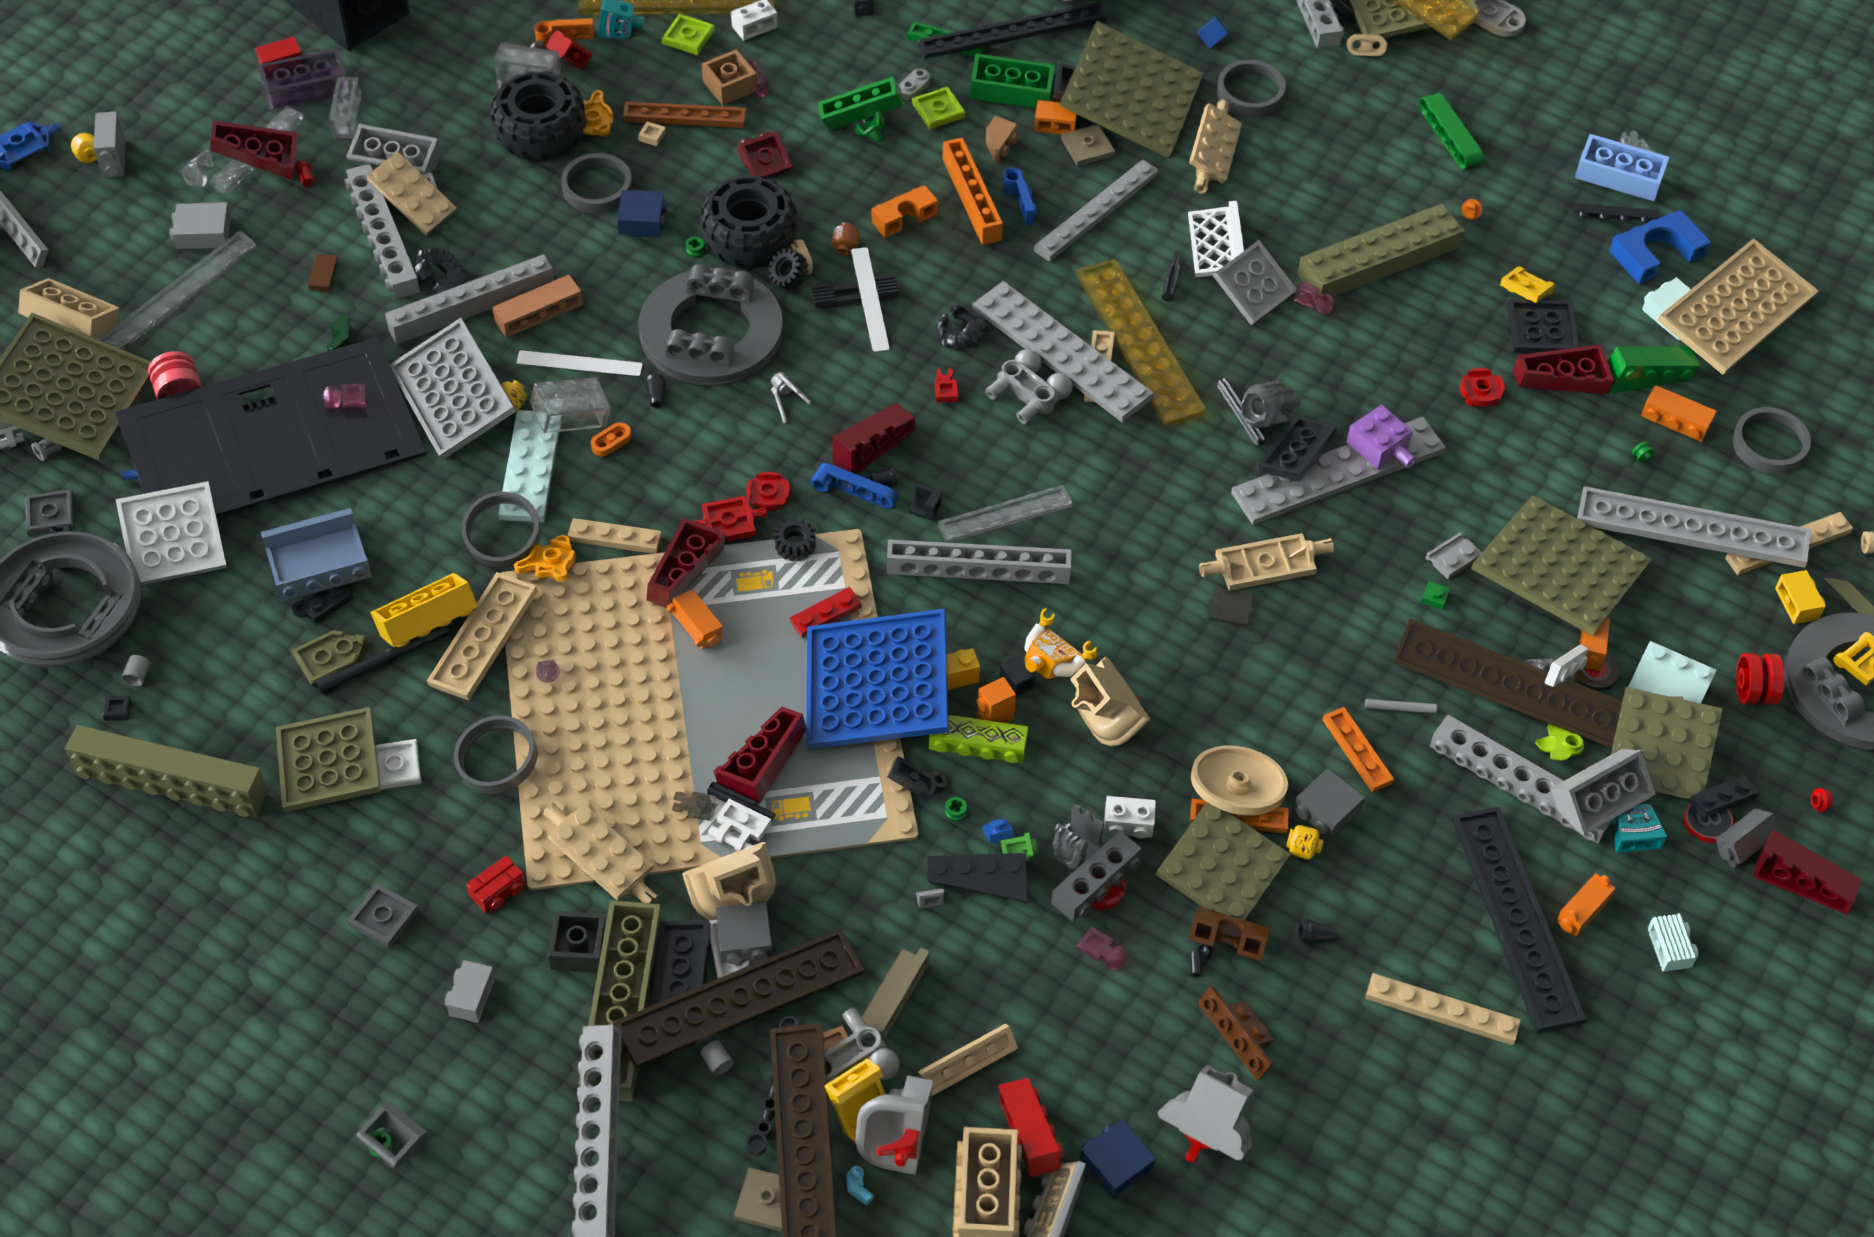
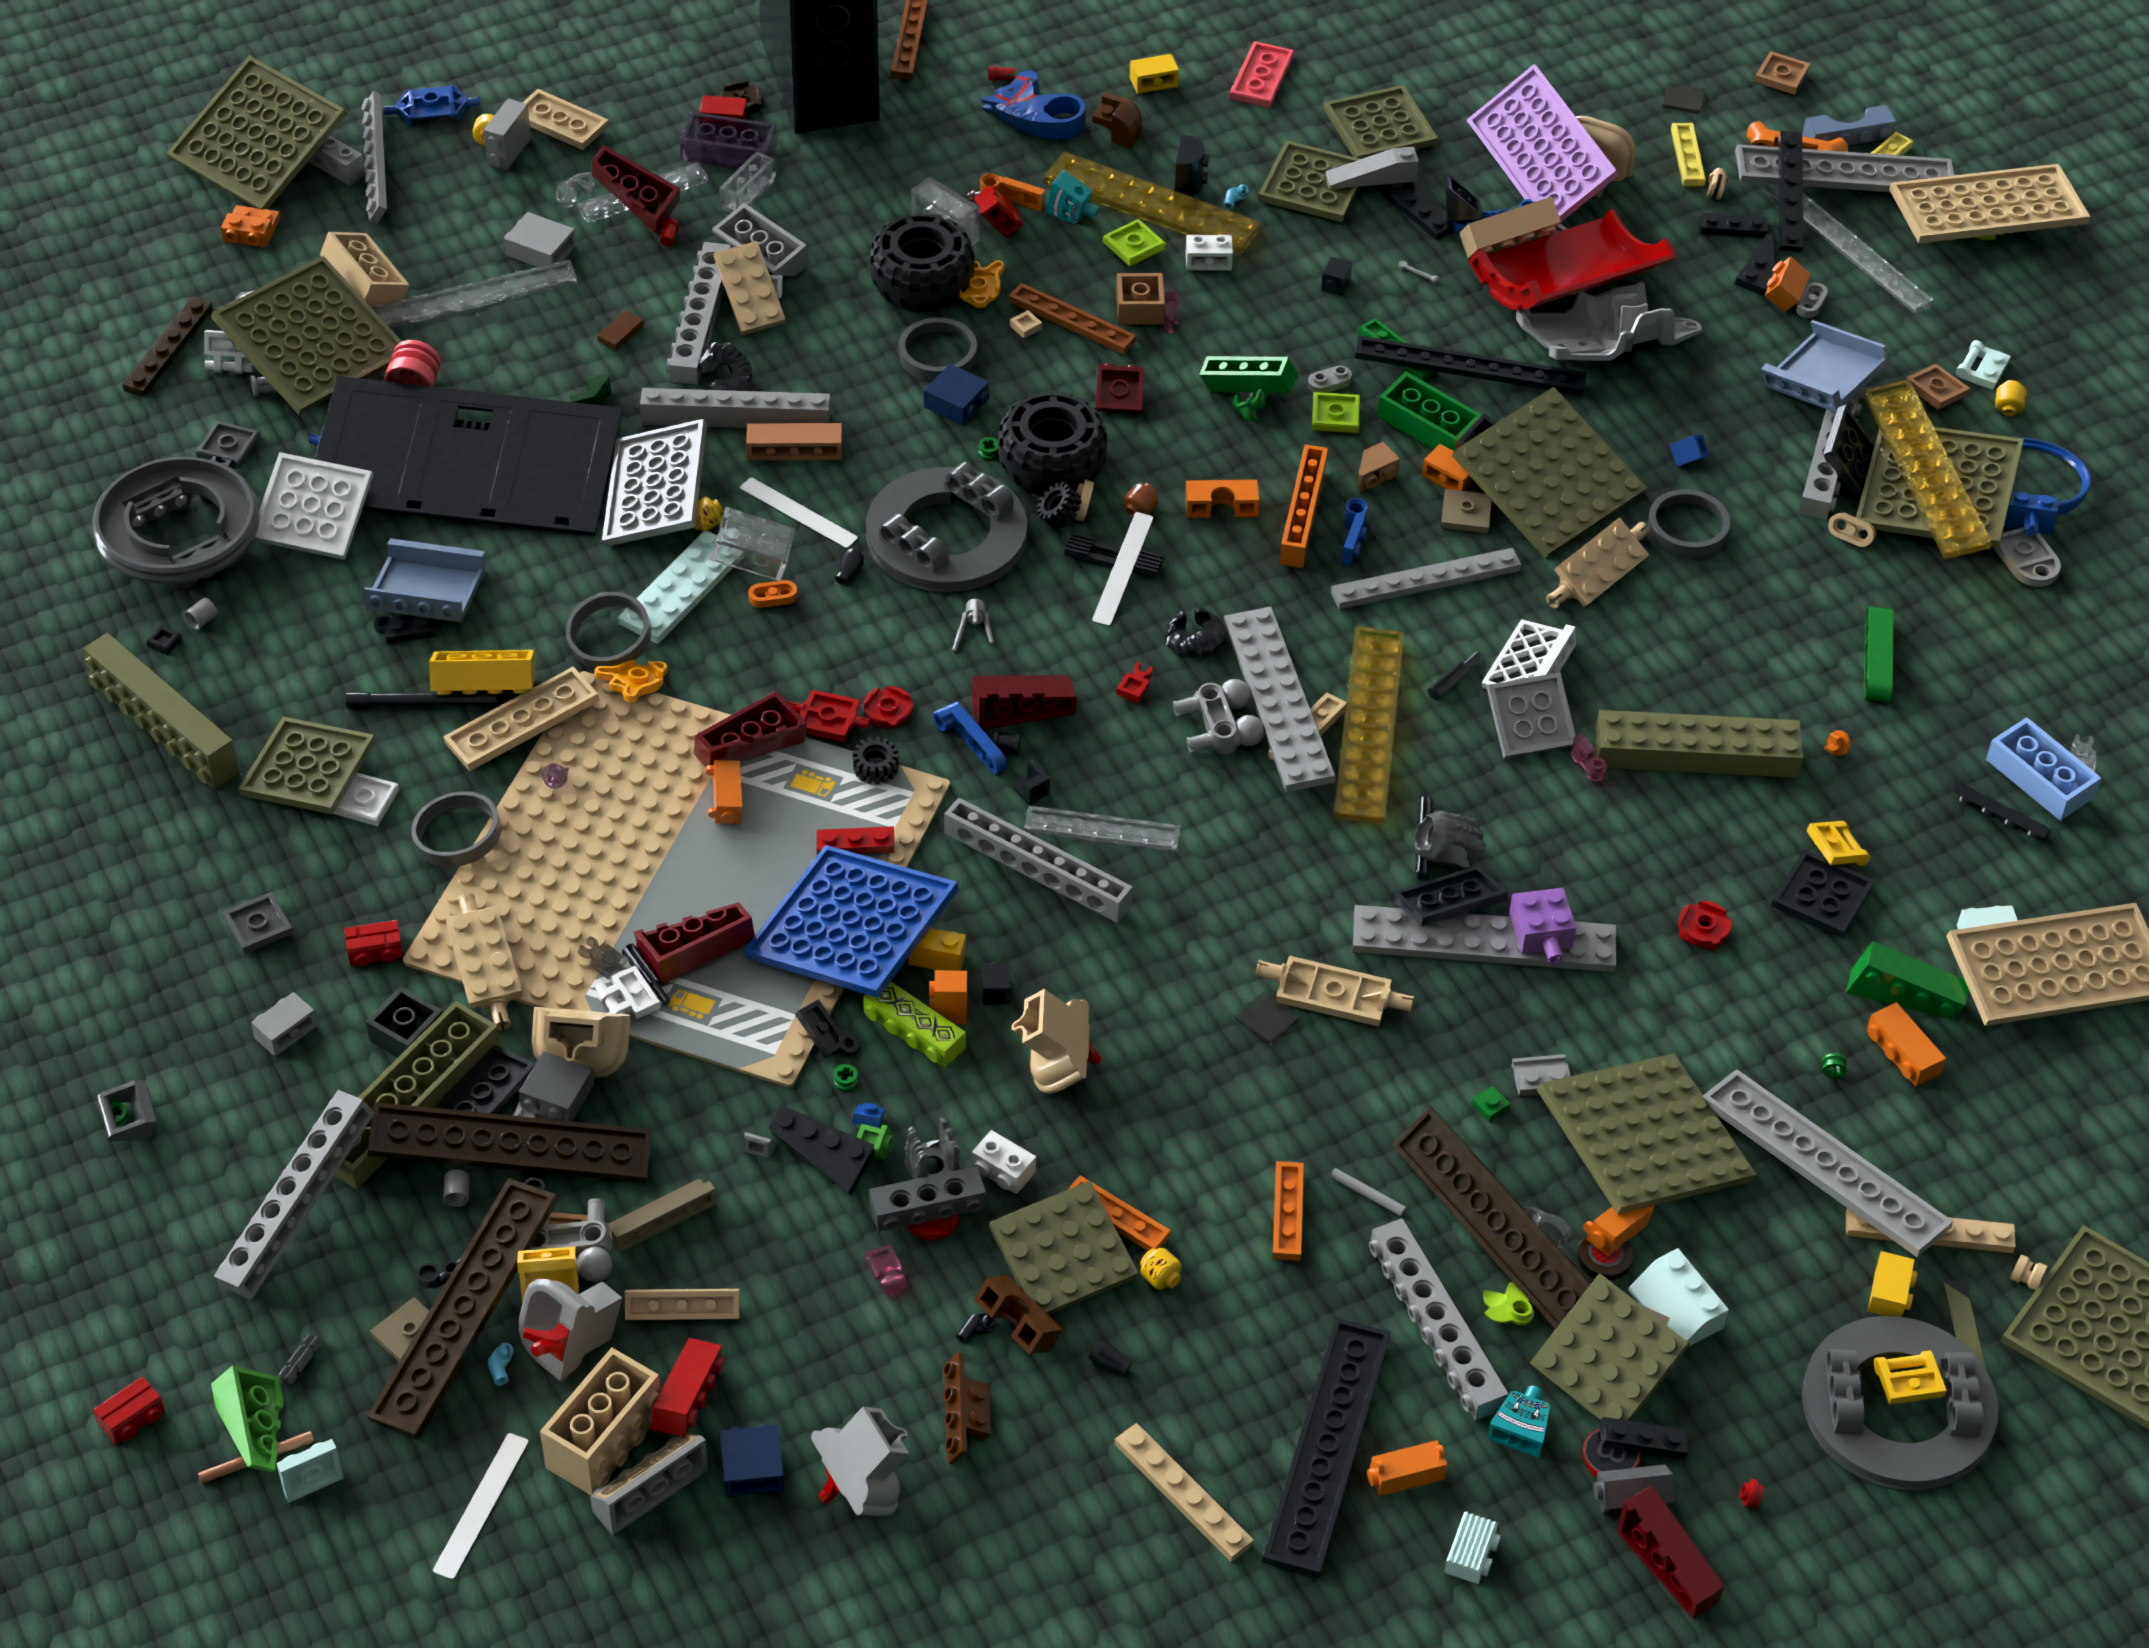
camera: 30 degrees right, 5 degrees down
olive tile [291,630,366,685] -> none
clear pink plate [323,384,366,408] -> none
tan plate [568,518,662,554] -> none
torso [1024,609,1097,679] -> none
tan dish [1191,746,1288,815] -> none
dark grey brick [1293,768,1365,839] -> none
dark red wedge [1513,344,1614,394] -> none
white plate [1545,644,1589,687] -> none
light grey slope [1550,749,1656,835] -> none
blue arch [1609,210,1711,284] -> none
dark grey piece [1732,407,1811,474] -> none
red wheel [1736,653,1784,705] -> none
none -> tan plate [522,89,609,150]
none -> dark brown tile [720,81,763,114]

